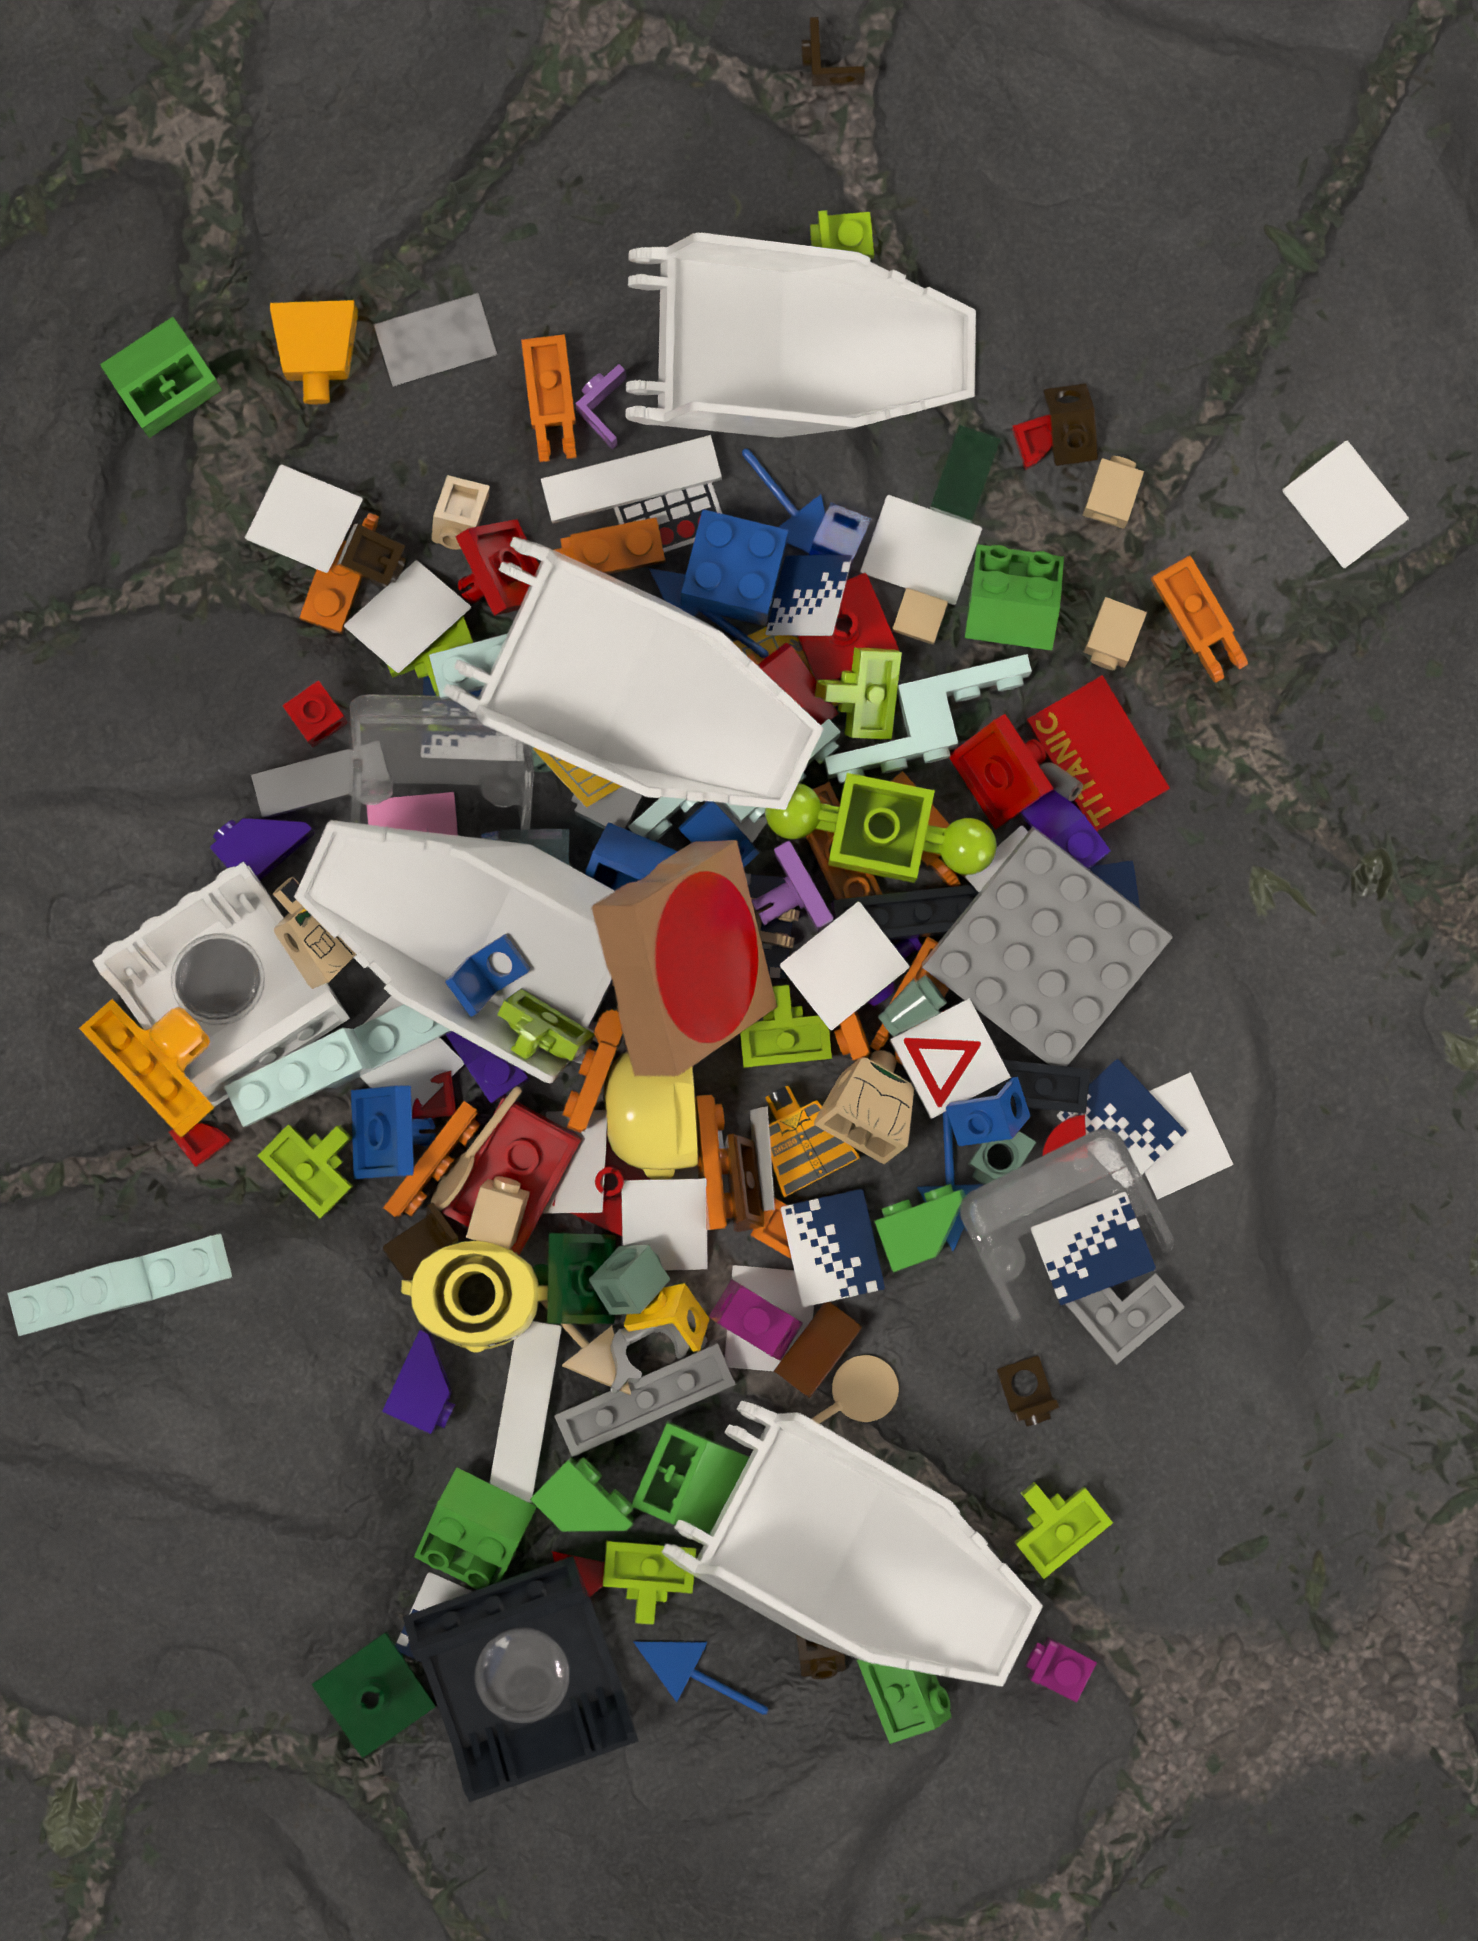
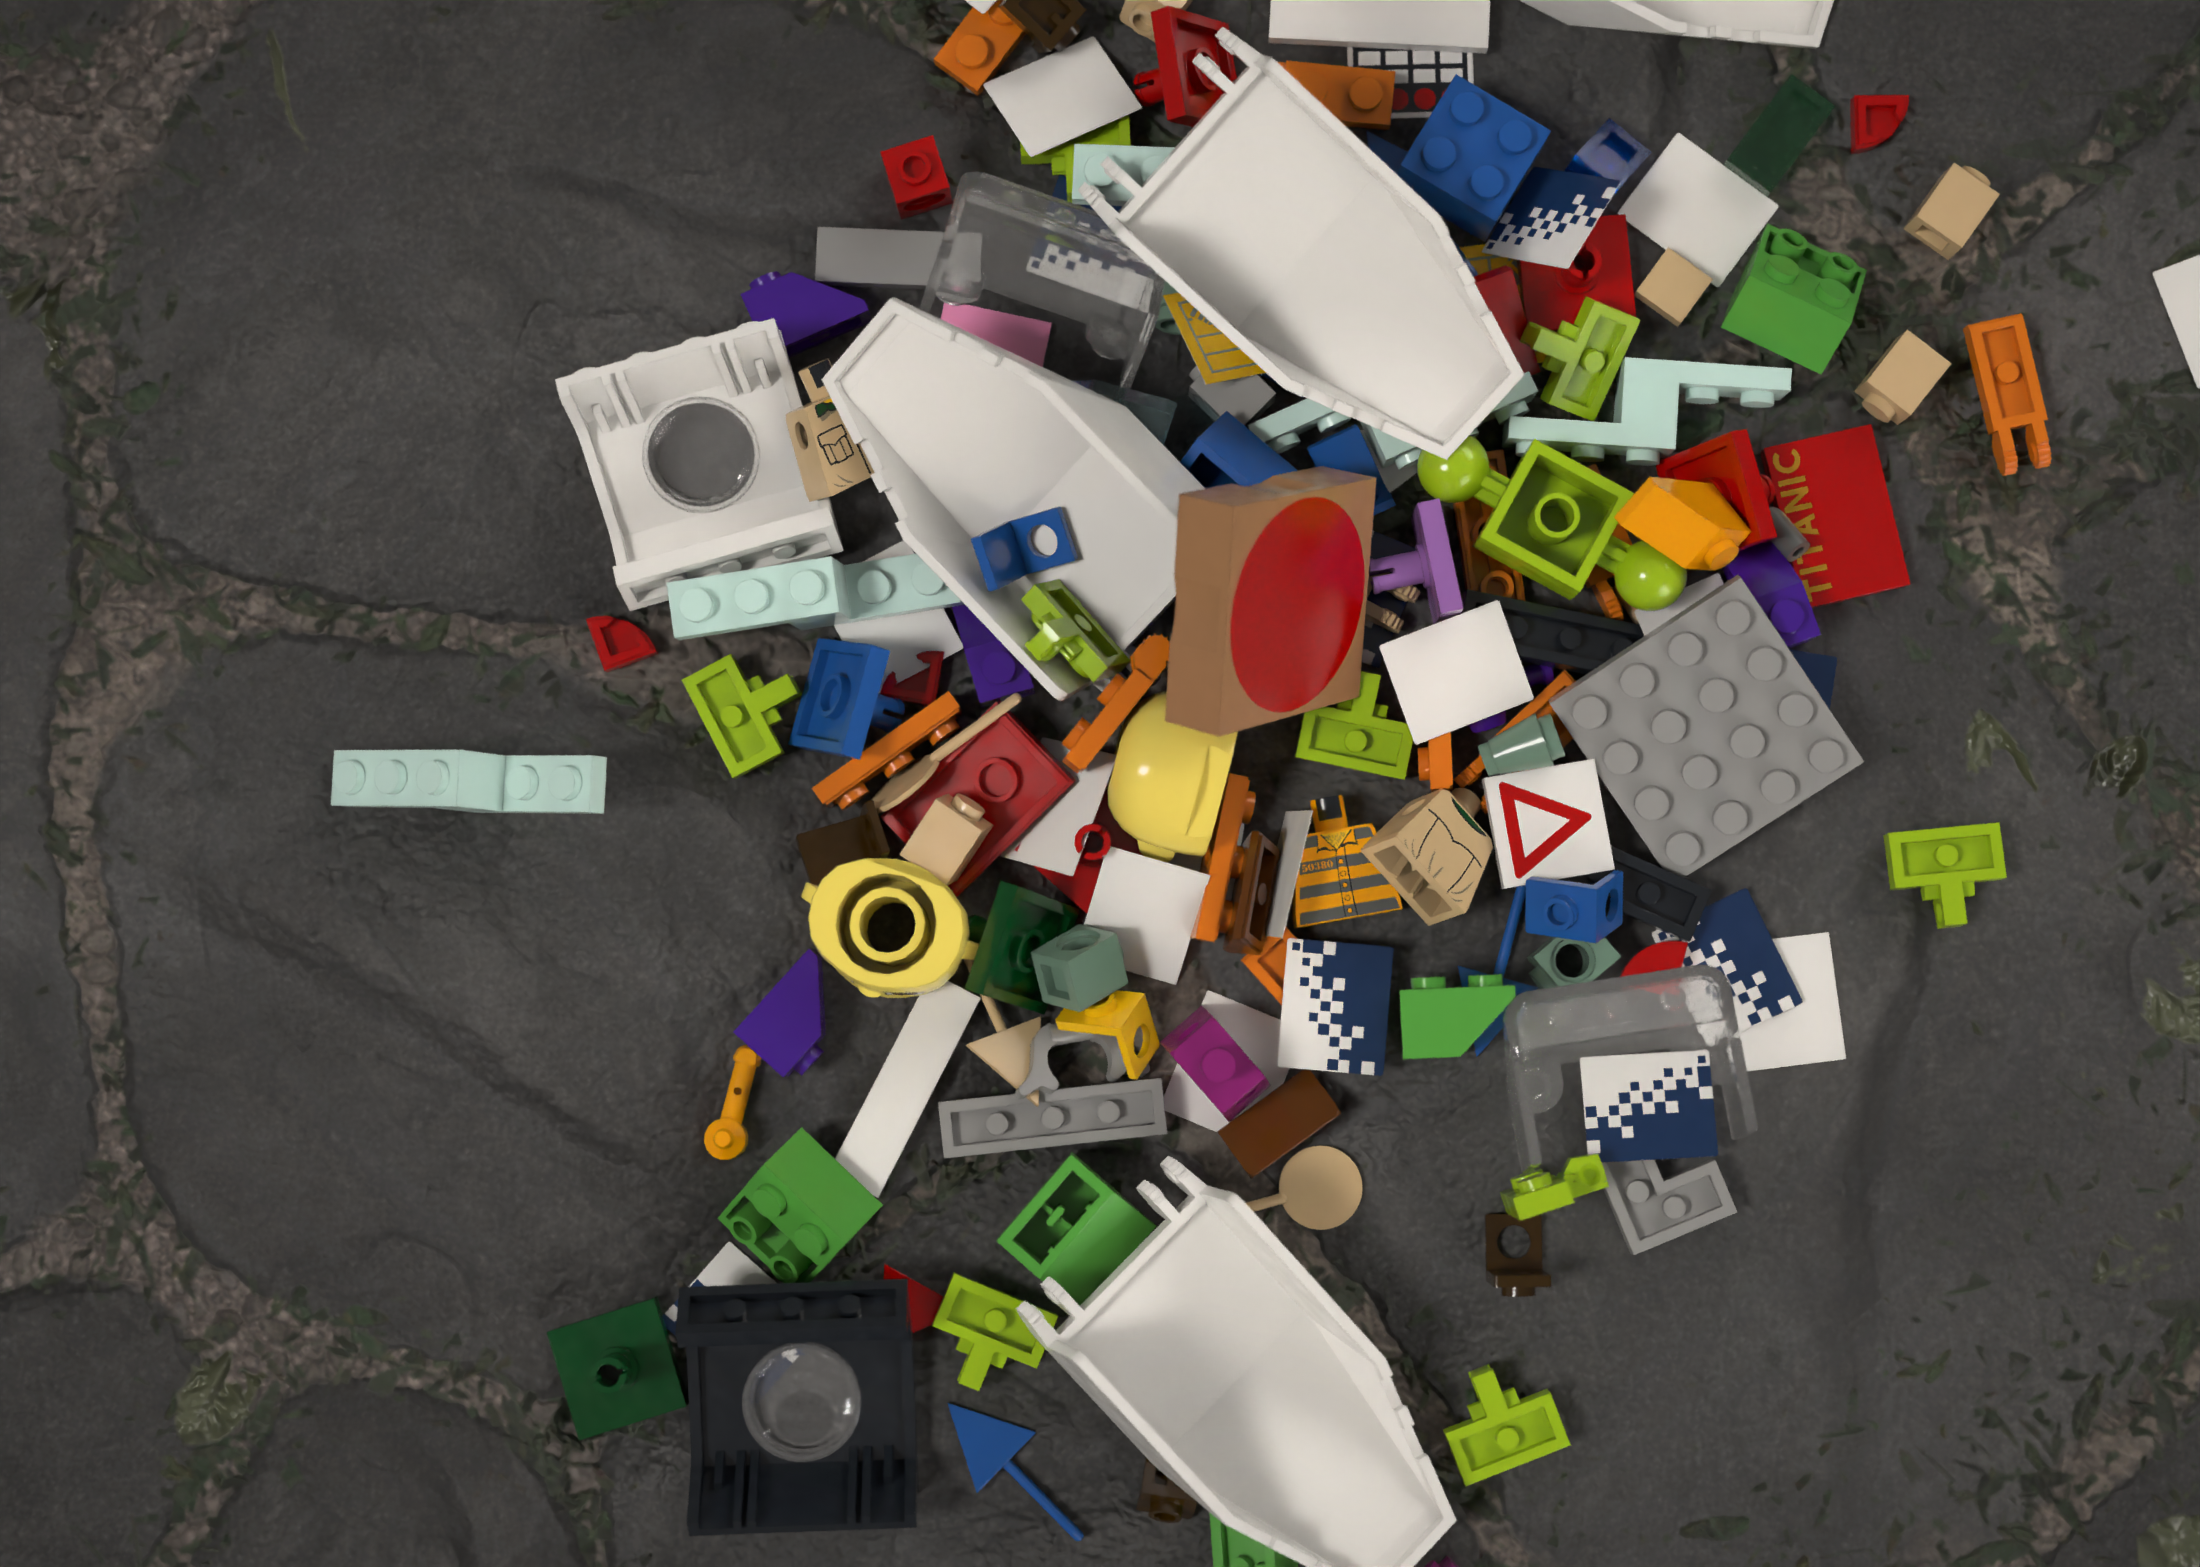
camera: 20 degrees right, 0 degrees up
light orange plate [79,999,215,1137] -> none
bright green slope [530,1456,635,1531] -> none
blue piece [742,448,834,555] -> none
dark brown bracket [1043,384,1098,466] -> none
none -> light orange piece [704,1045,761,1160]
none -> lime hinge [1500,1153,1609,1221]
none -> light orange slope [1614,477,1752,571]
none -> lime hinge [1883,822,2007,929]

